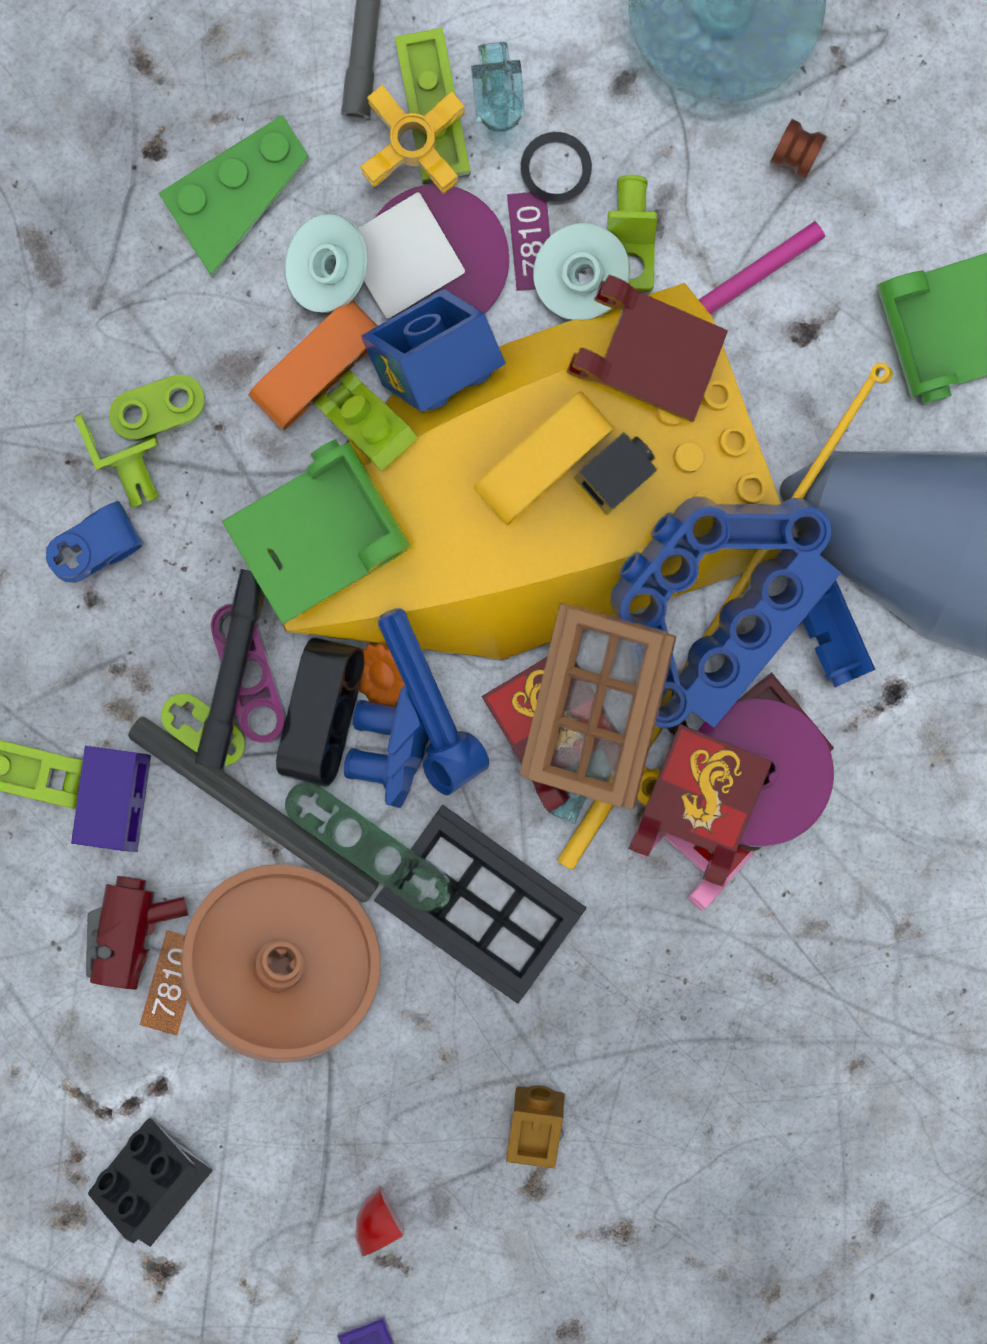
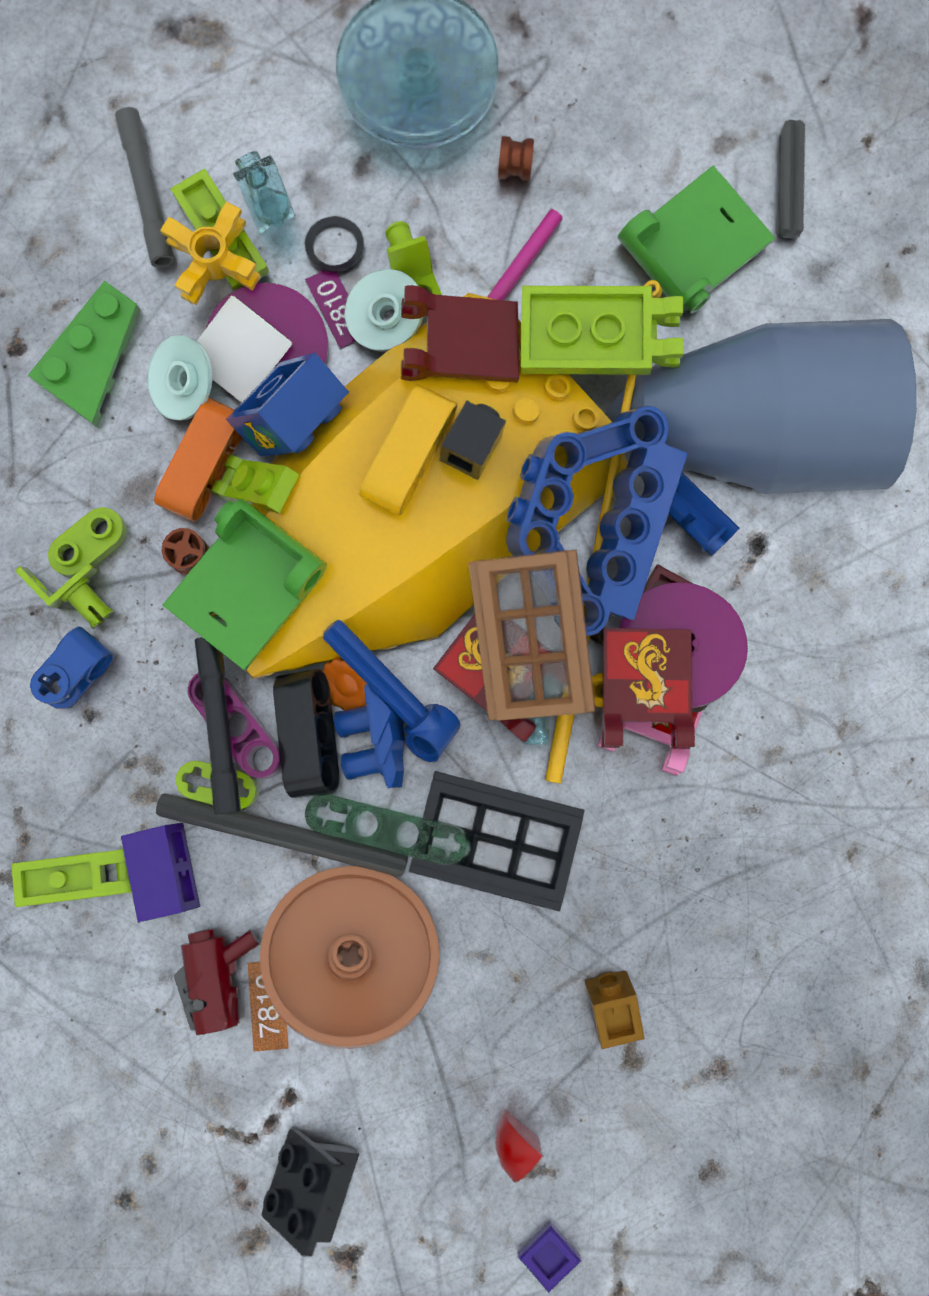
camera: 25 degrees left, 5 degrees down
none -> copper wheel [161,528,209,575]
none -> lime tile [521,285,683,375]

